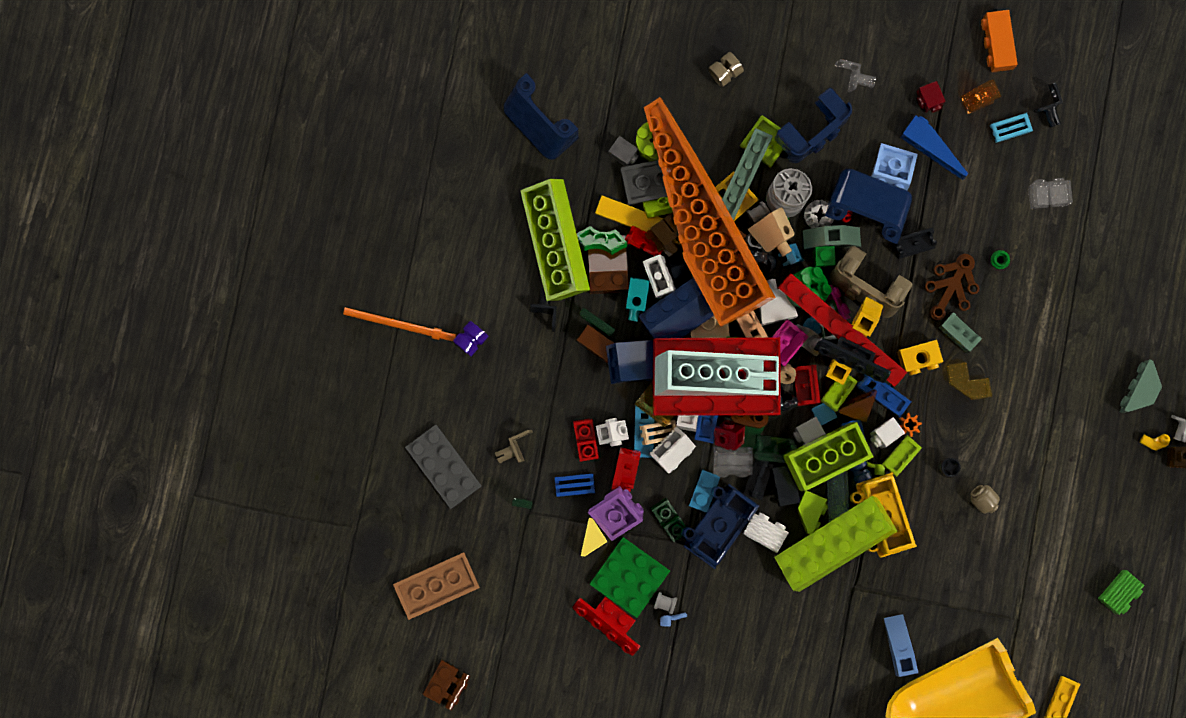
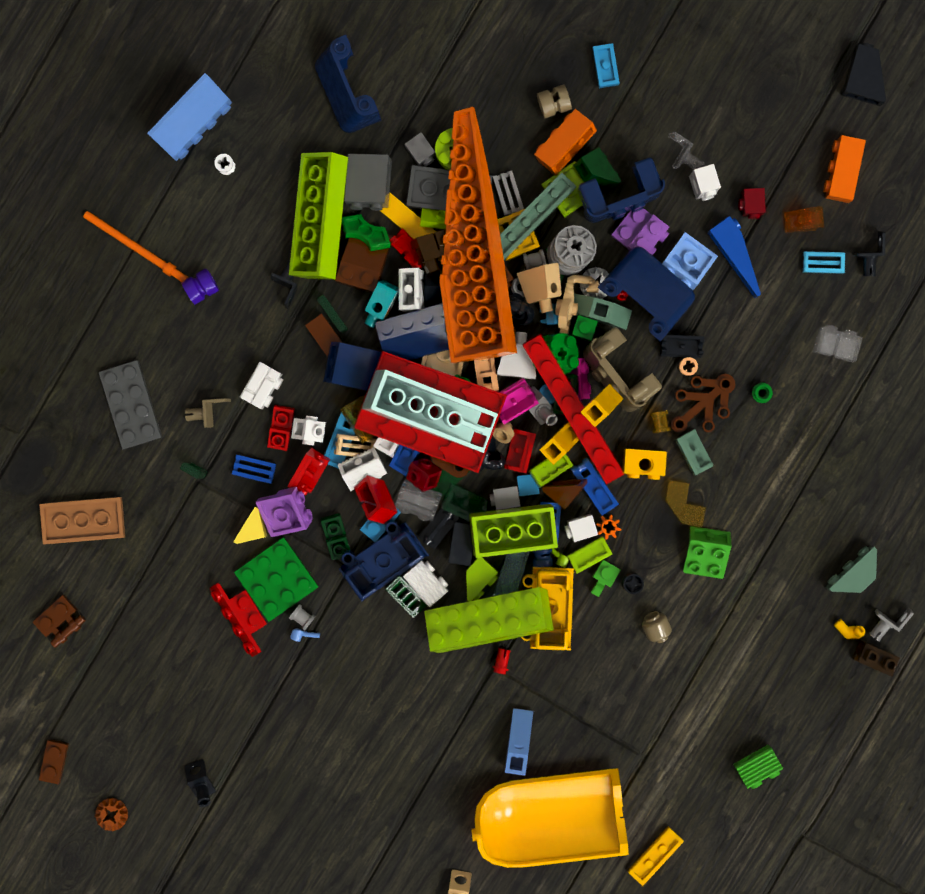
camera: 20 degrees right, 5 degrees up
black bracket [814,337,891,383] -> none
none -> medium blue slope [147,73,232,161]
none -> white bush [215,154,236,175]
none -> white brick [240,362,283,409]
none -> dark grey brick [344,154,392,211]
none -> red piece [354,475,398,524]
none -> slope [385,575,427,618]
none -> light grey tile [493,171,524,216]
none -> red pin [493,648,511,675]
none -> orange brick [534,109,597,176]
none -> tan animal [555,275,600,335]
none -> dark green slope [573,147,621,190]
none -> bright green plate [591,560,620,597]
none -> dark azure plate [592,43,620,88]
none -> medium lavender plate [611,209,670,255]
none -> clear yellow bush [650,410,671,433]
none -> light nougat bush [679,357,698,376]
none -> bright green bracket [683,526,732,579]
none -> white brick [689,164,721,201]

